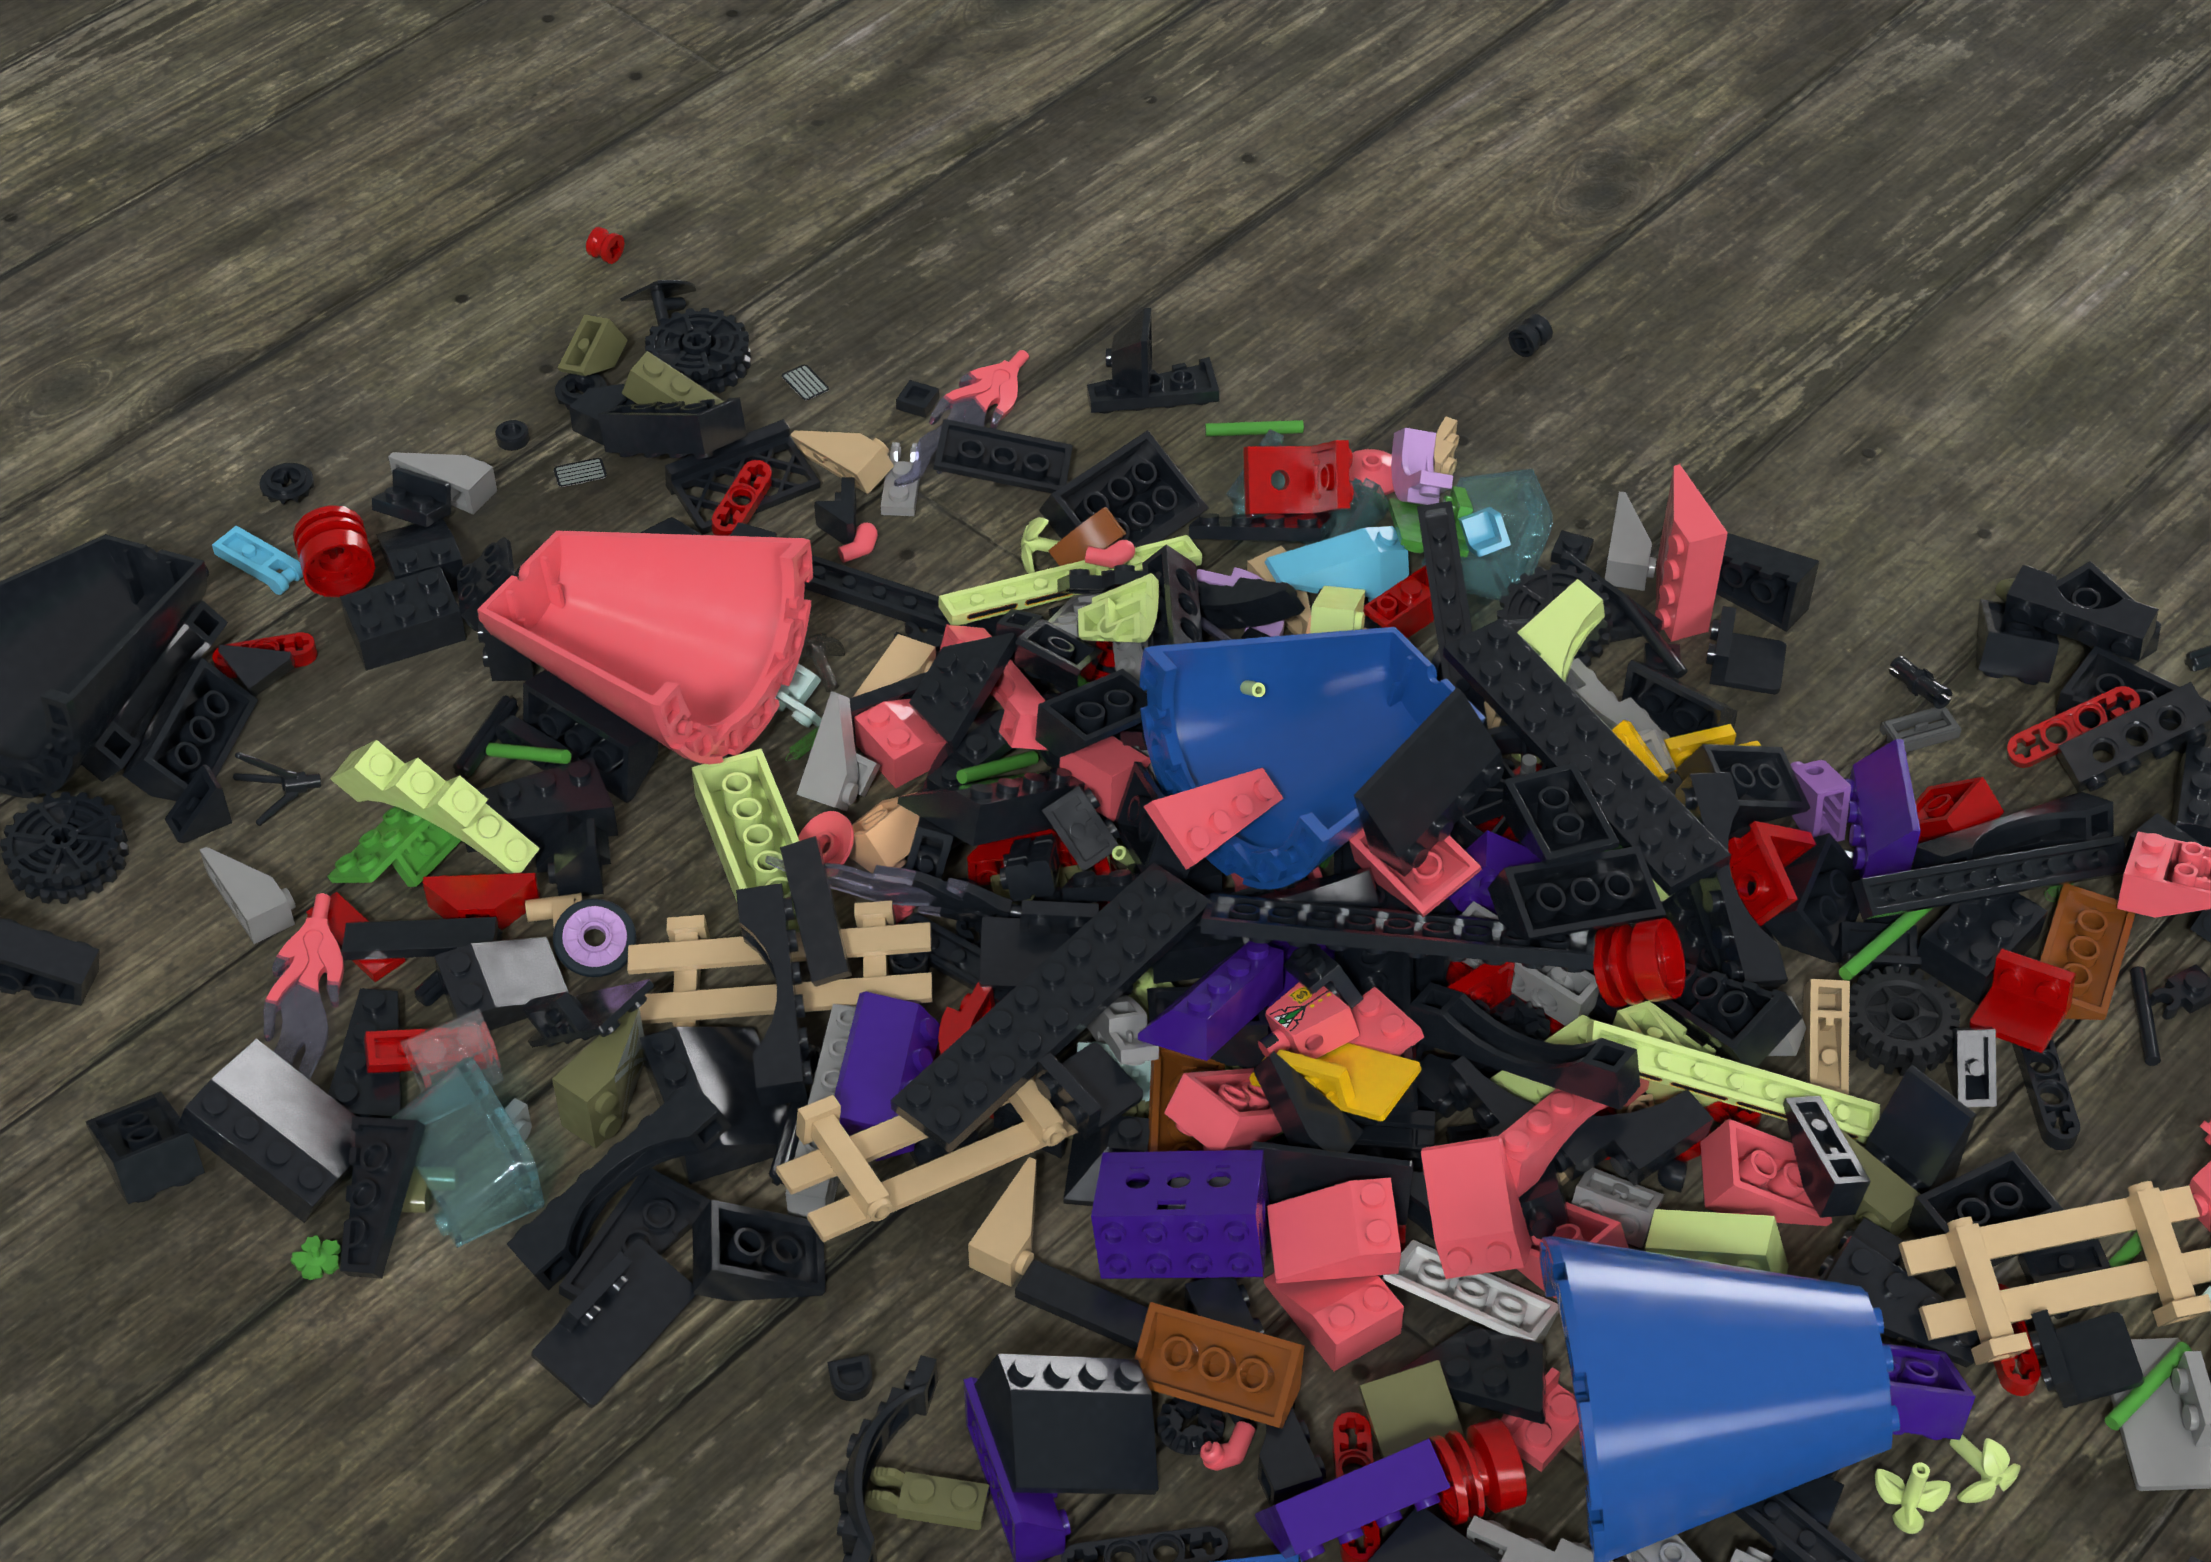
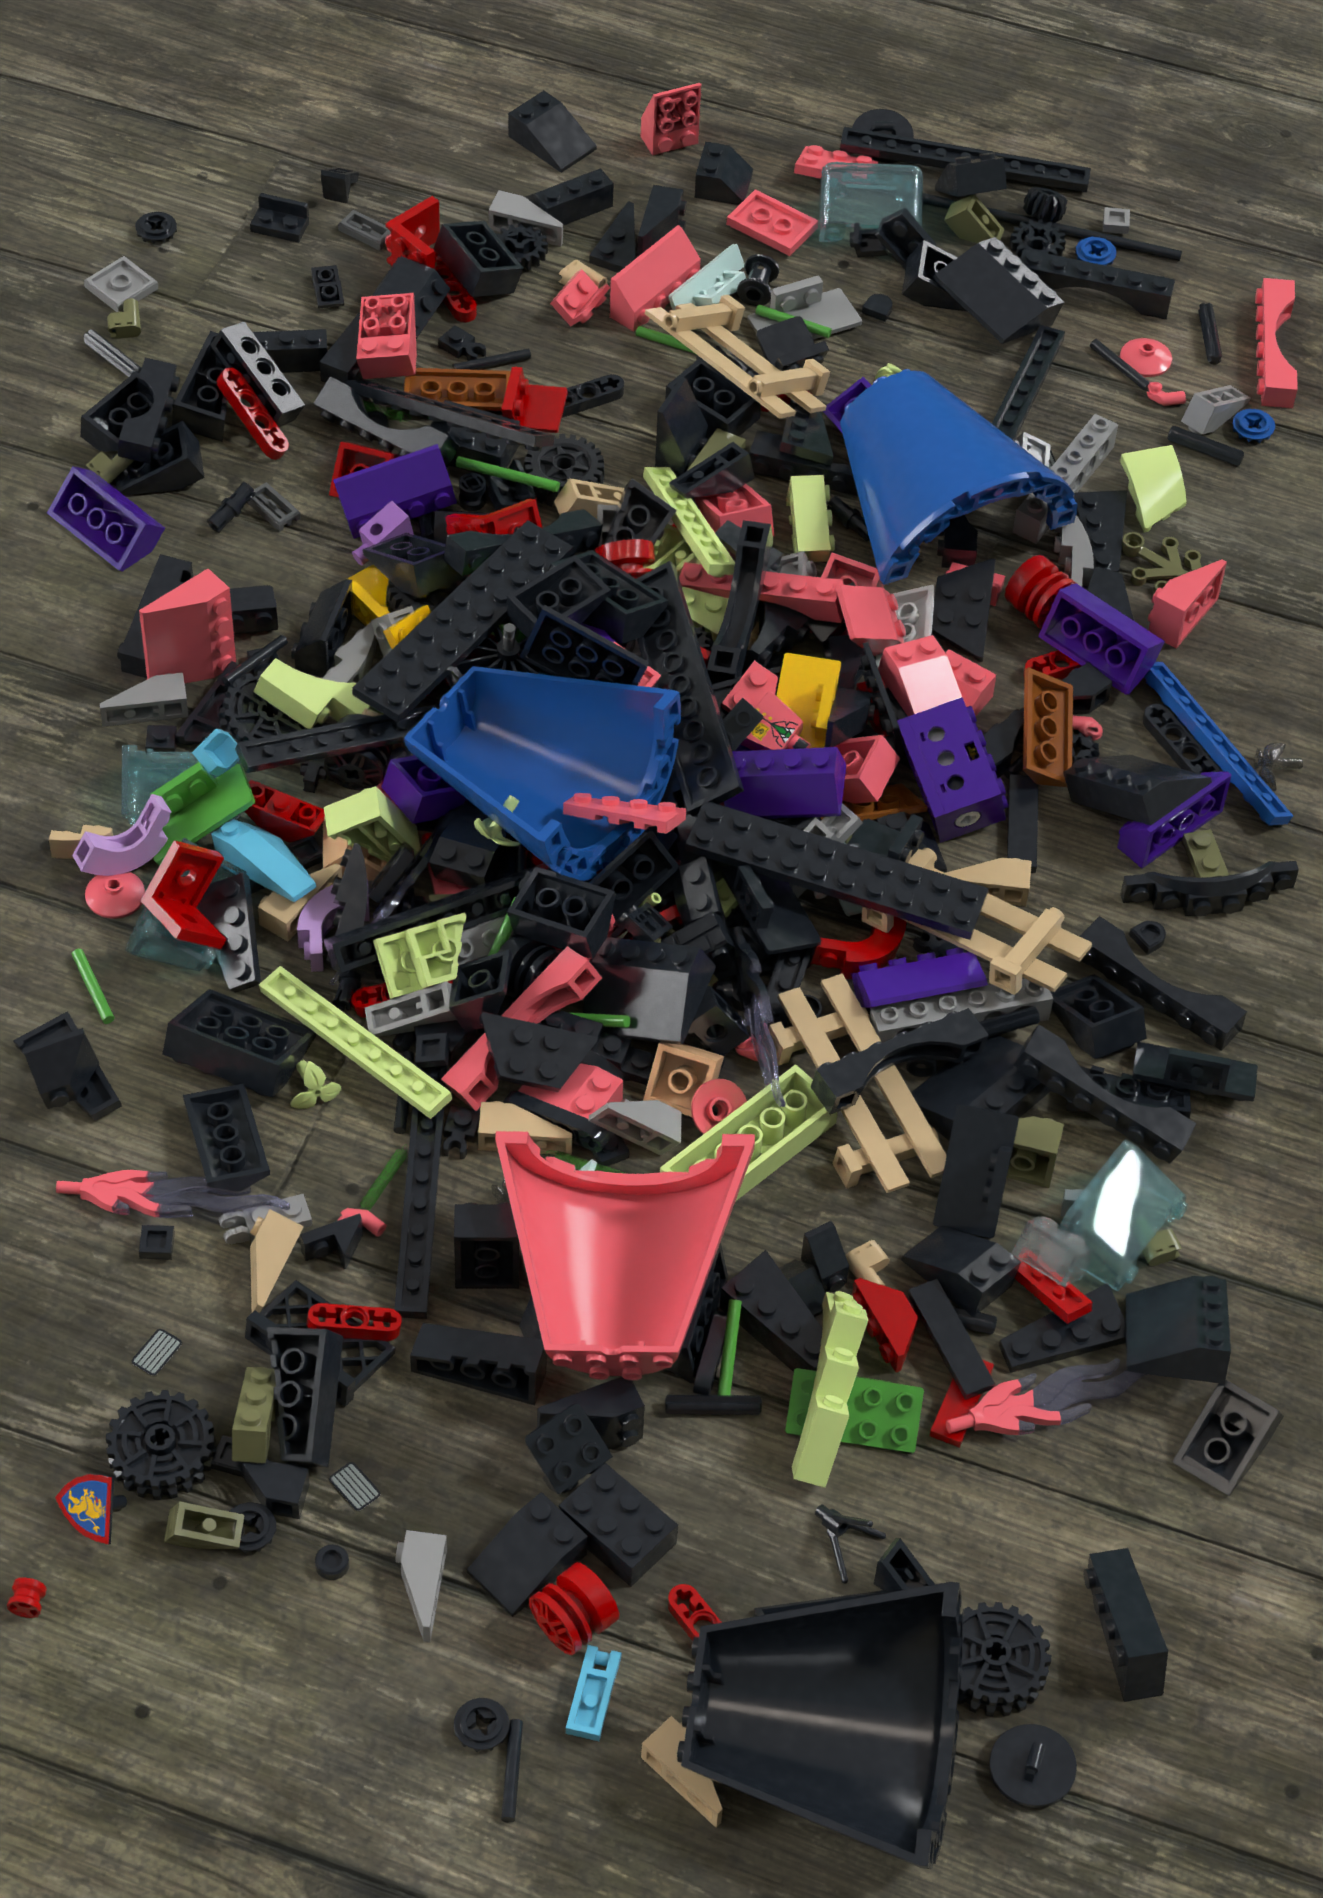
camera: 115 degrees left, 5 degrees up
light grey slope [200,847,296,944] -> none
black slope [218,644,295,697] -> none
bright green plant [291,1235,341,1280] -> none
black wing [340,1117,426,1279] -> none
black bracket [372,467,451,527] -> none
wheel [553,899,636,977] -> none
black tile [780,836,852,987] -> none
dark orange slope [1048,507,1126,566] -> none
black plate [1057,565,1147,594] -> none
coral arm [1085,540,1135,569] -> none
olive tile [1358,1360,1466,1459] -> none
slope [1945,1027,1997,1107] -> none
none -> dark purple slope [47,466,165,572]
none -> bright green piece [360,1144,407,1211]
none -> black bar [501,1719,523,1823]
none -> black tile [862,294,893,322]
none -> black arch [1079,916,1247,1051]

